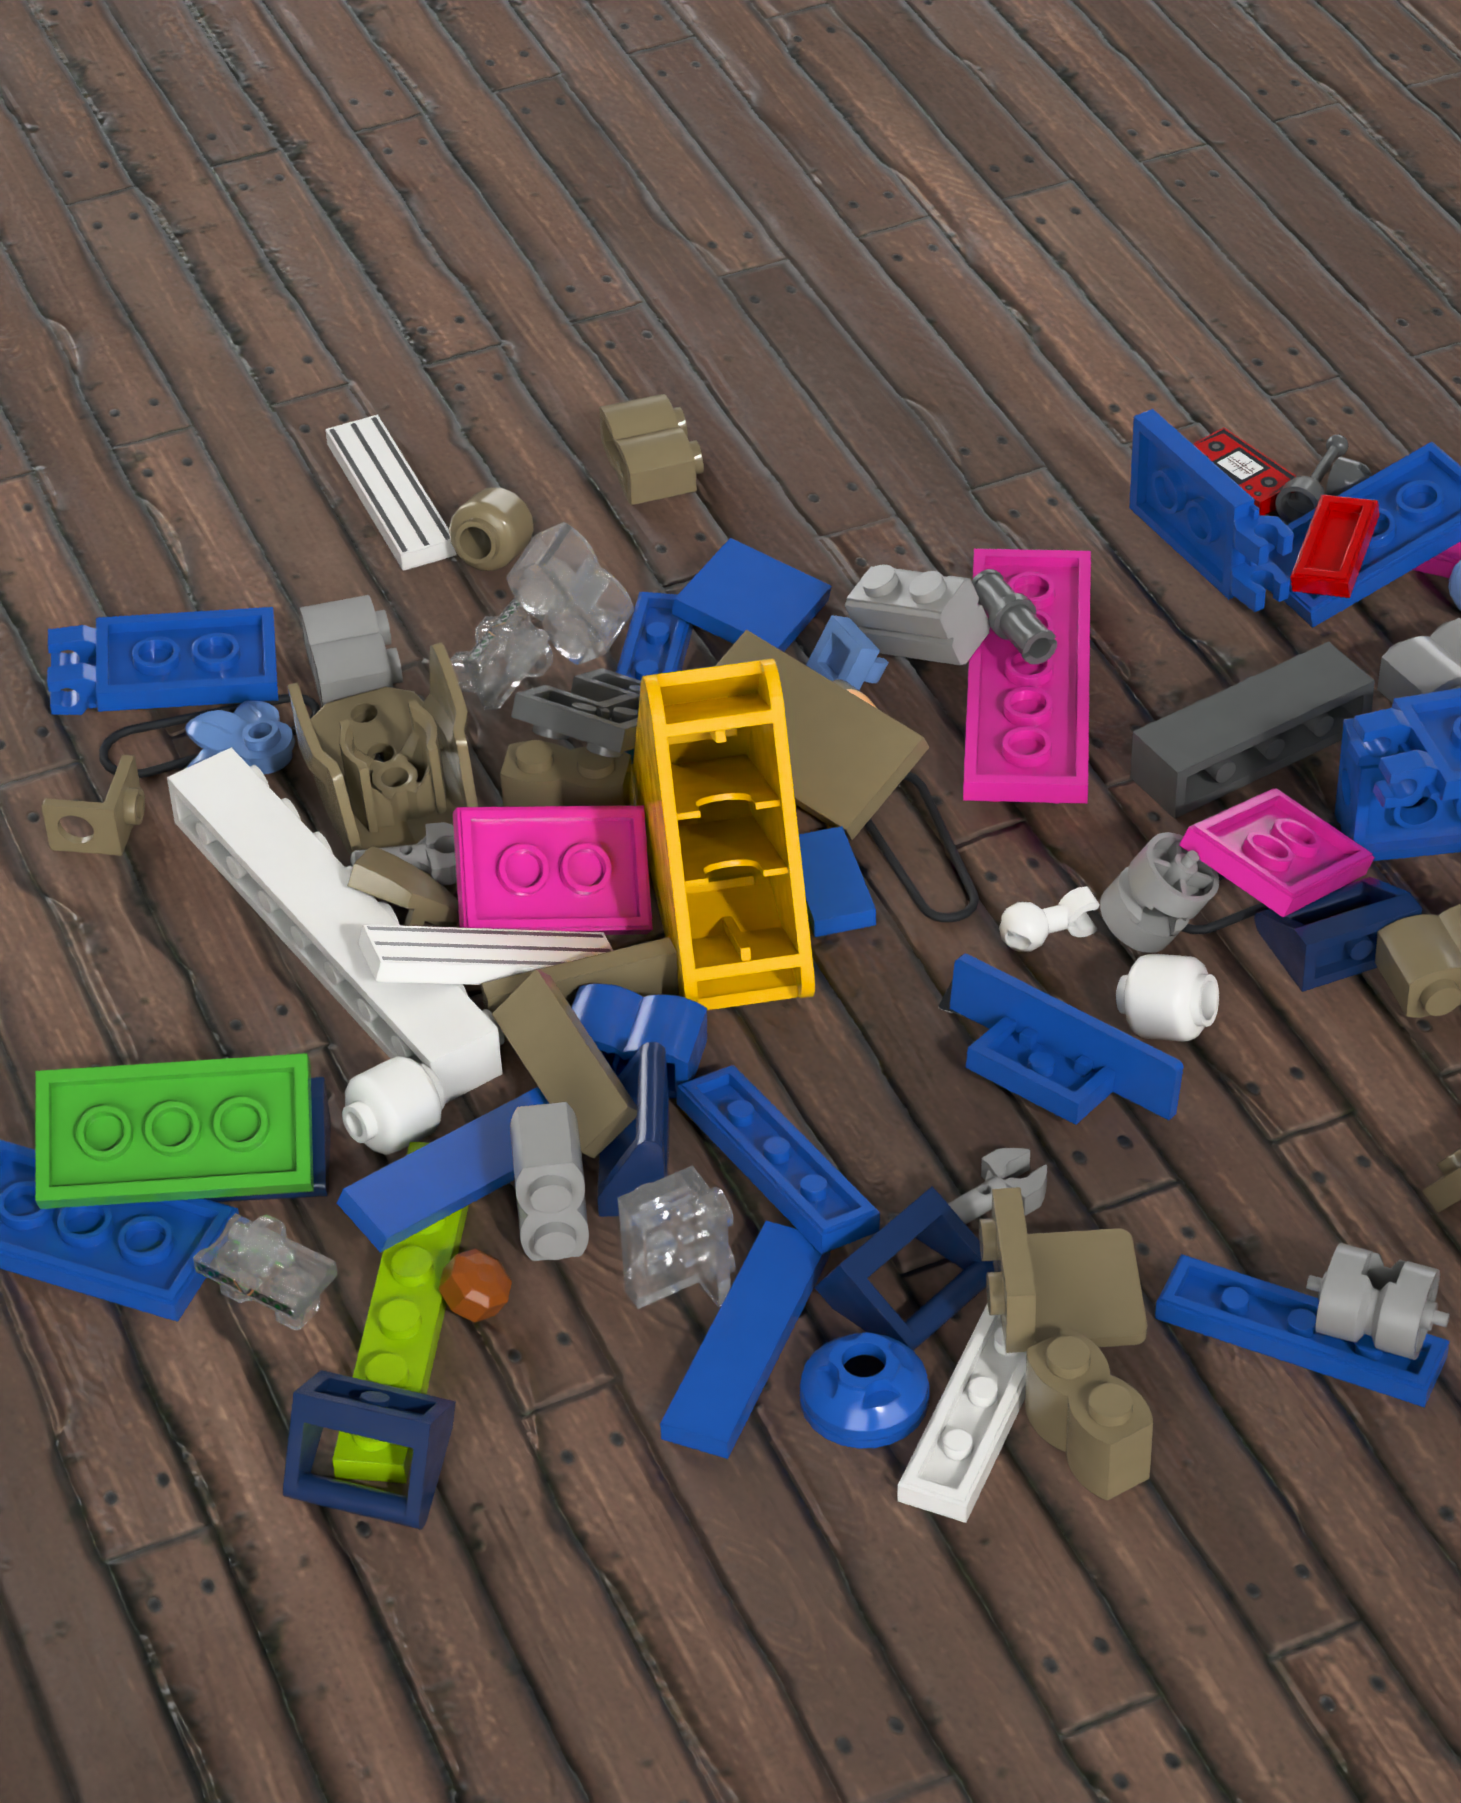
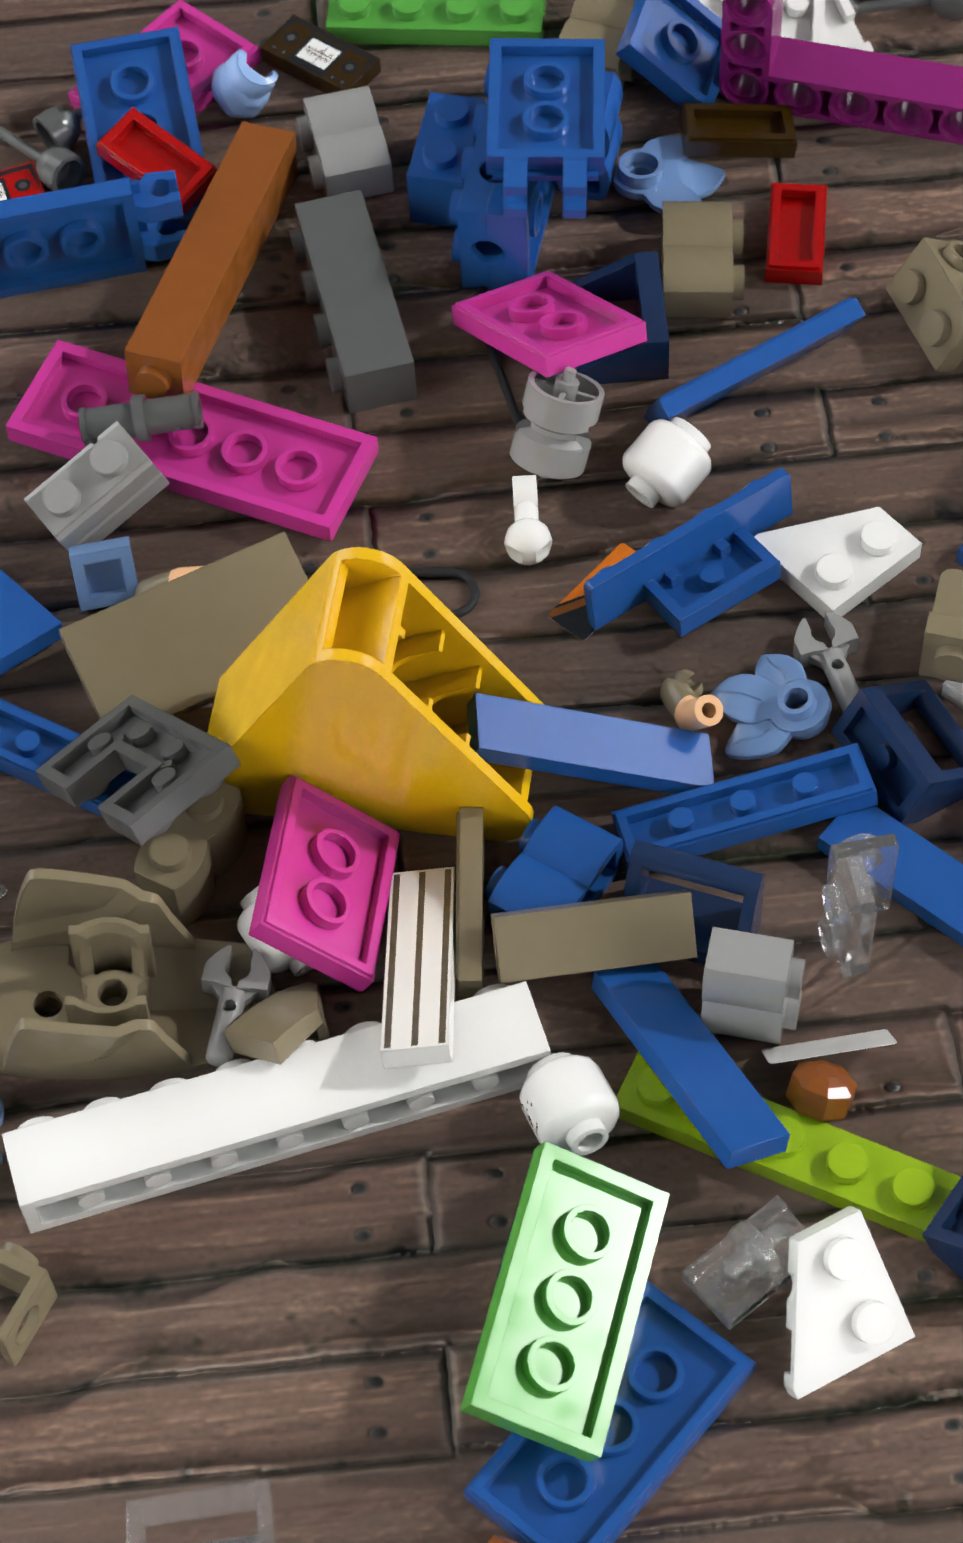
camera: 70 degrees left, 15 degrees up
none -> dark orange brick [124,121,298,399]
none -> tile [467,693,714,794]
none -> blue tile [644,297,866,424]
none -> arm [660,669,724,731]
none -> medium blue plate [710,654,832,760]
none -> white wing [754,507,922,618]
none -> white sticker [761,1029,897,1064]
none -> white wing [784,1206,915,1400]

